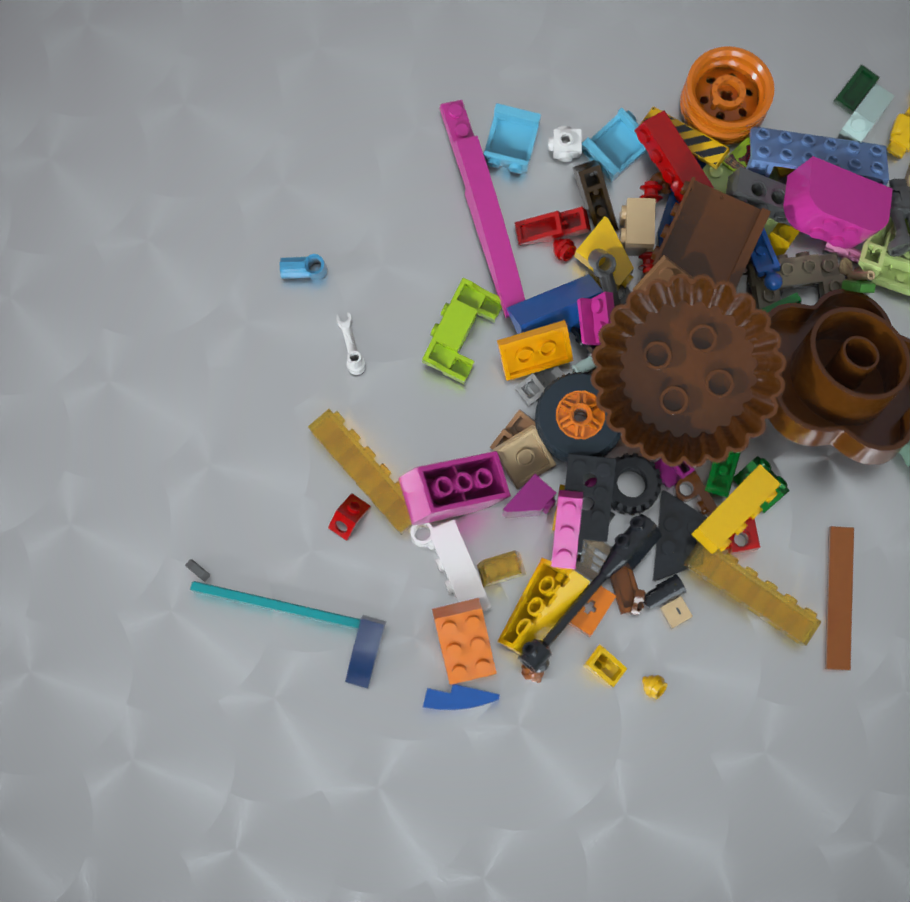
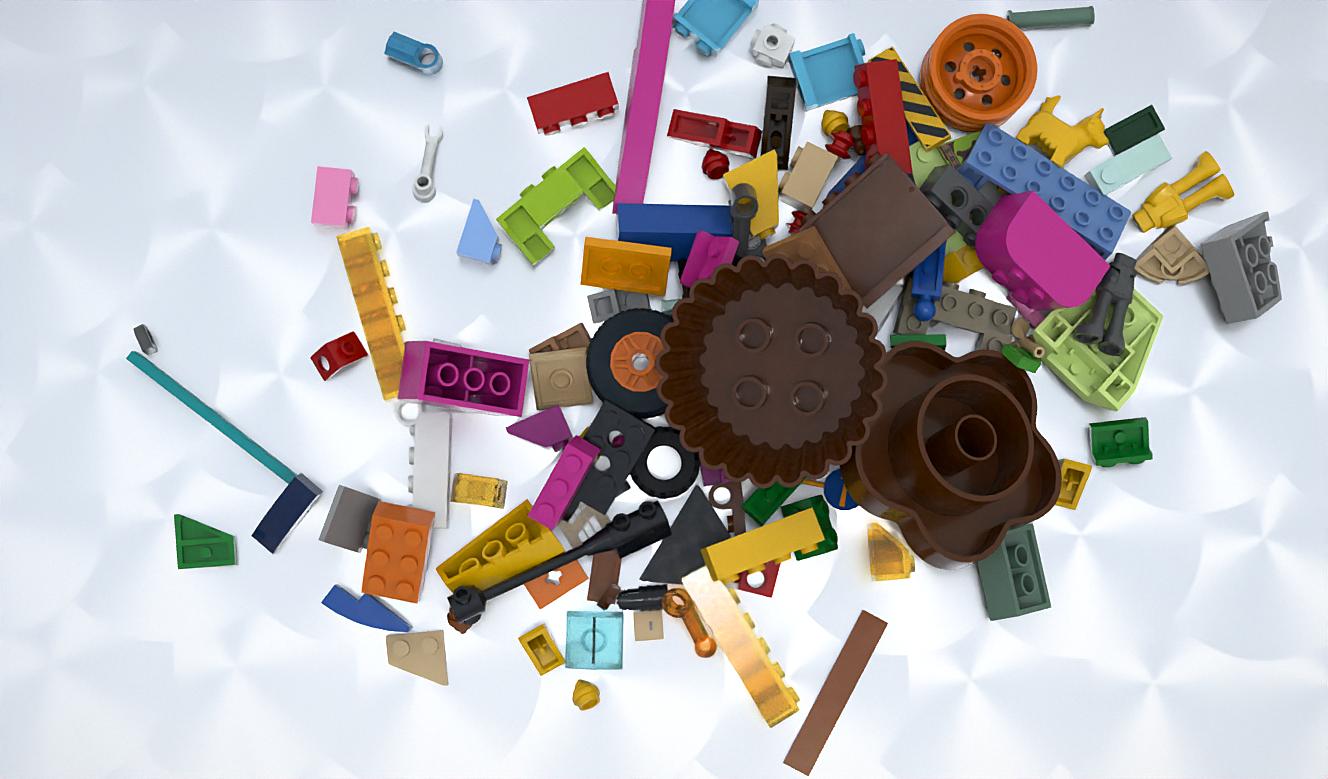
camera: 20 degrees right, 5 degrees up
none -> green wing [174,514,237,570]
none -> bright pink brick [311,166,359,230]
none -> light grey slope [318,485,381,553]
none -> tan wing [385,630,449,686]
none -> light blue slope [456,198,502,266]
none -> red brick [527,72,619,136]
none -> clear light blue slope [565,611,624,670]
none -> clear orange piece [662,588,717,659]
none -> blue piece [801,469,858,511]
none -> yellow plate [821,109,850,139]
none -> clear yellow slope [867,523,915,581]
none -> sand green pin [1007,6,1095,29]
none -> yellow animal [1015,95,1109,169]

